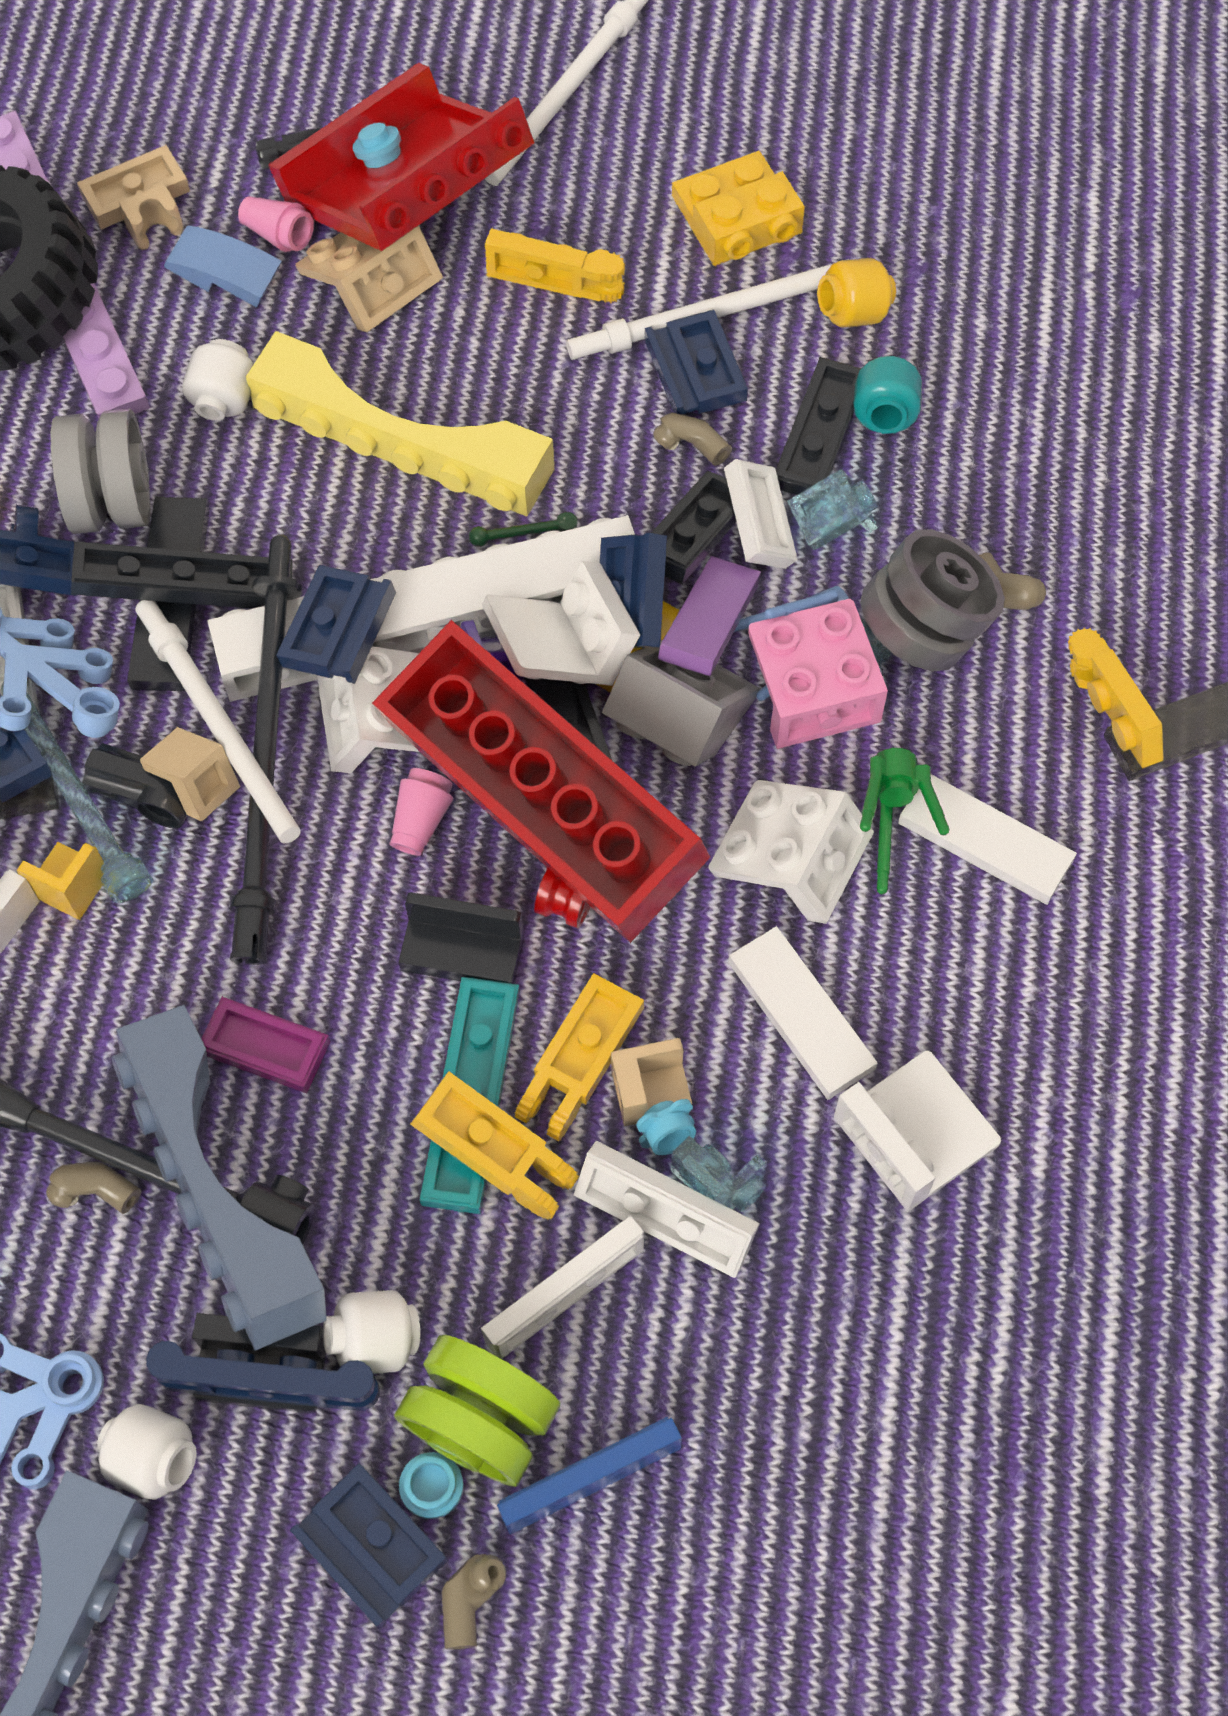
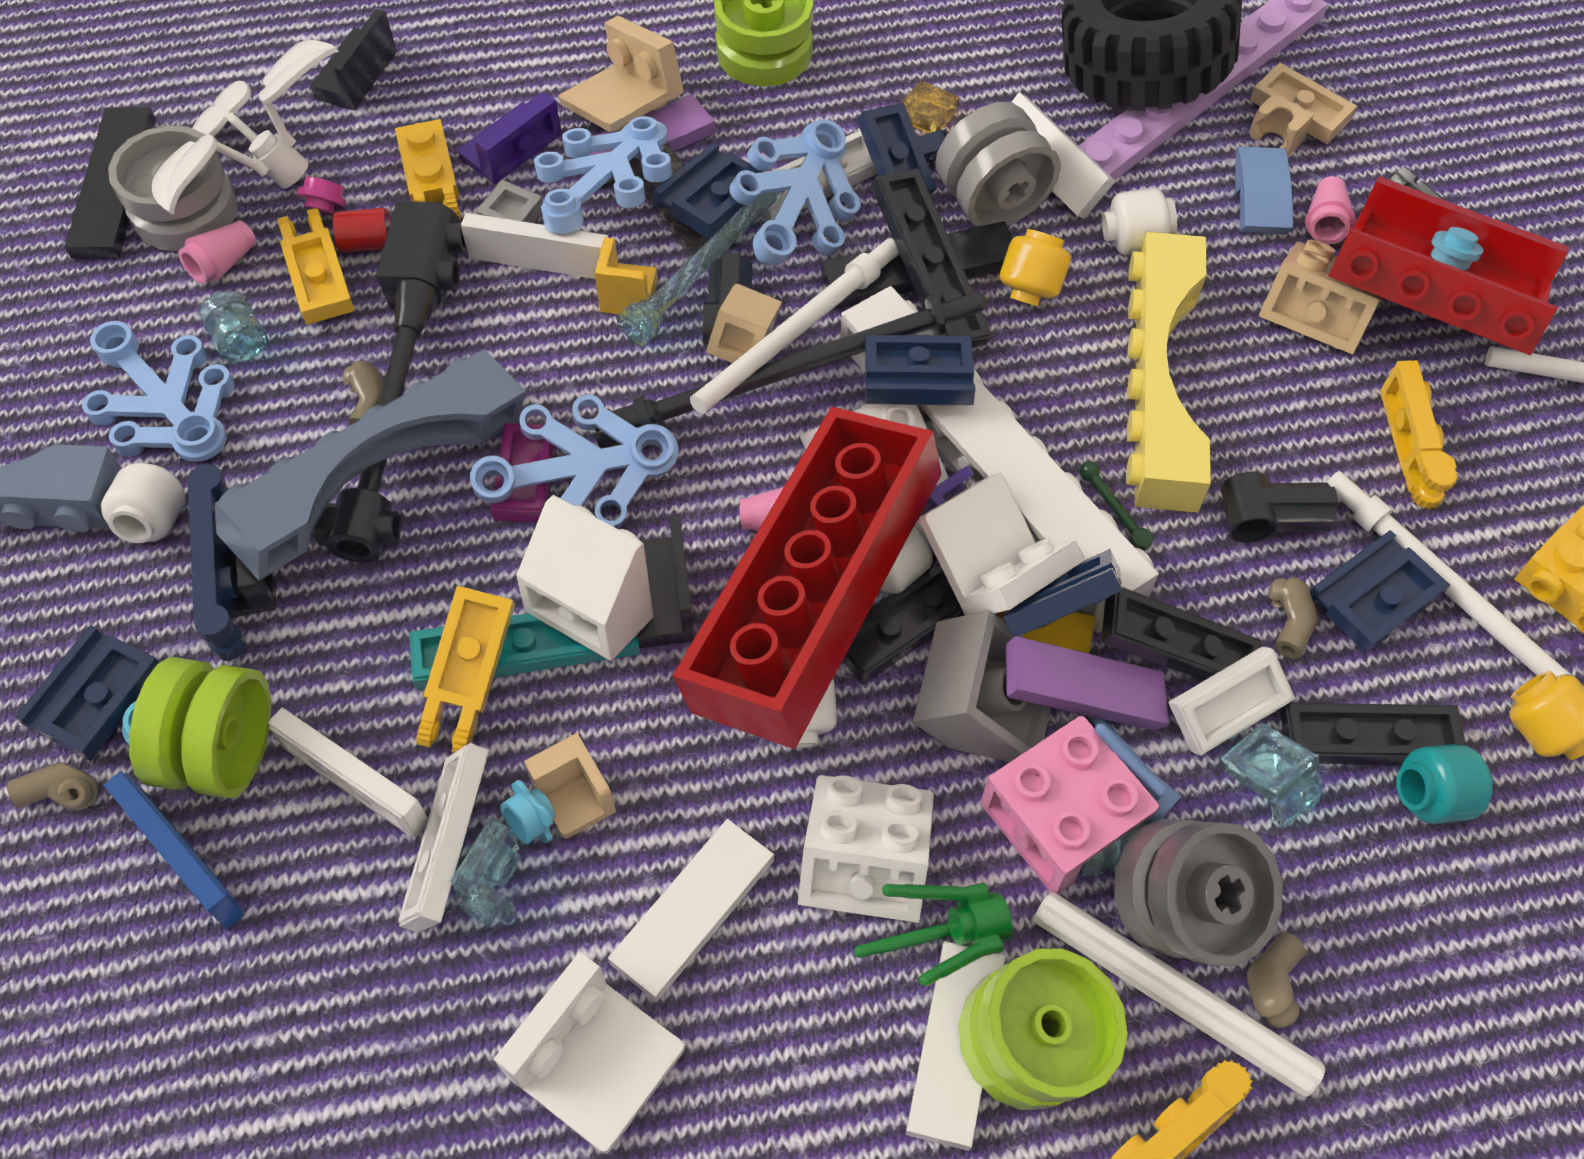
camera: 70 degrees right, 5 degrees down
white head [323,1290,420,1374] -> none
yellow hinge [514,973,644,1141] -> none
none -> light blue plant [470,394,678,529]
none -> white slope [516,495,654,661]
none -> lime wheel [958,949,1128,1110]
none -> yellow head [1000,229,1071,307]
none -> white tile [1012,92,1116,219]
none -> white axle [1034,893,1325,1096]
none -> black piece [1221,472,1338,543]

